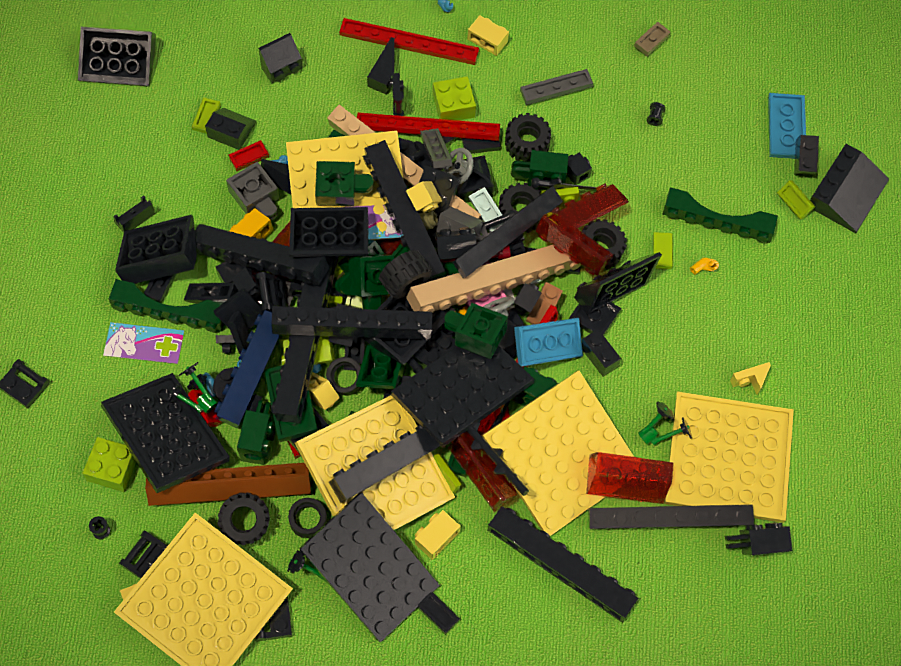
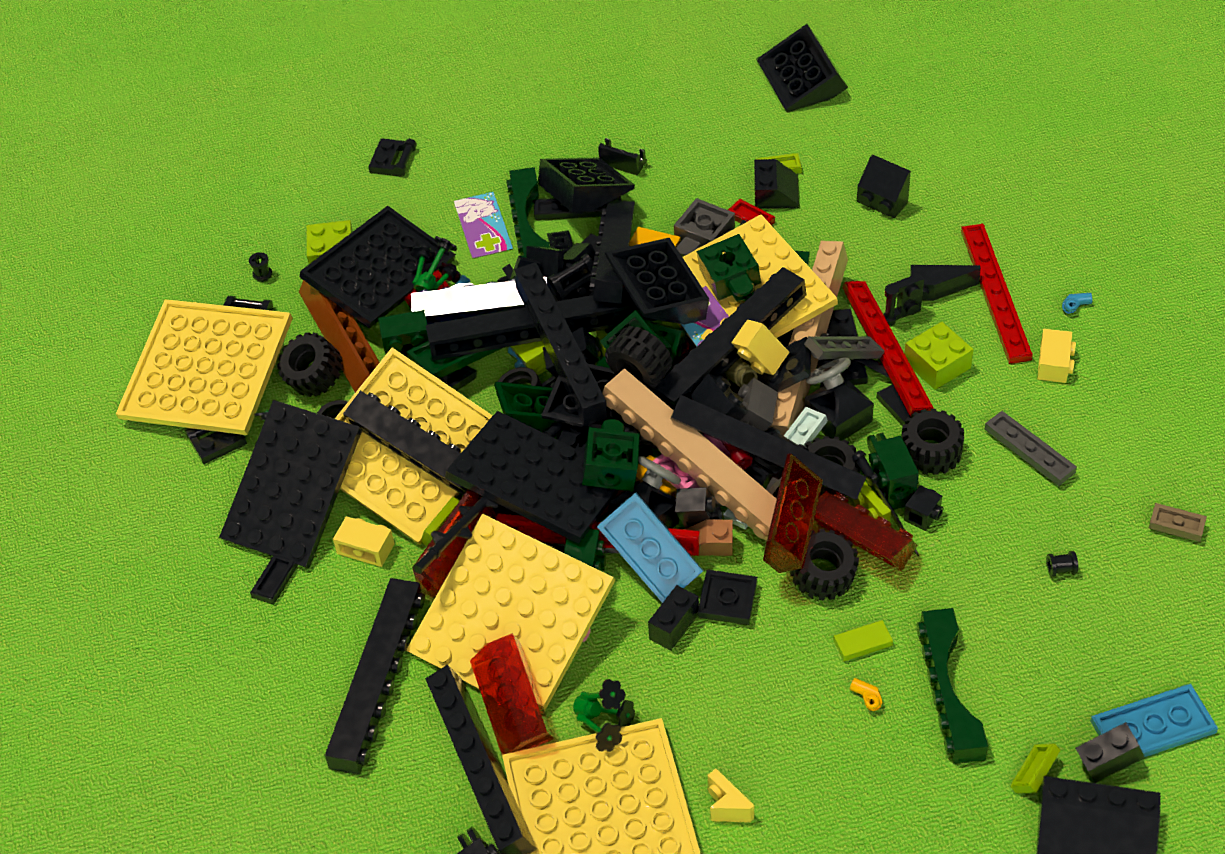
camera: 75 degrees right, 15 degrees down
light yellow slope [309,372,340,410] -> none
black slope [574,252,662,314] -> none

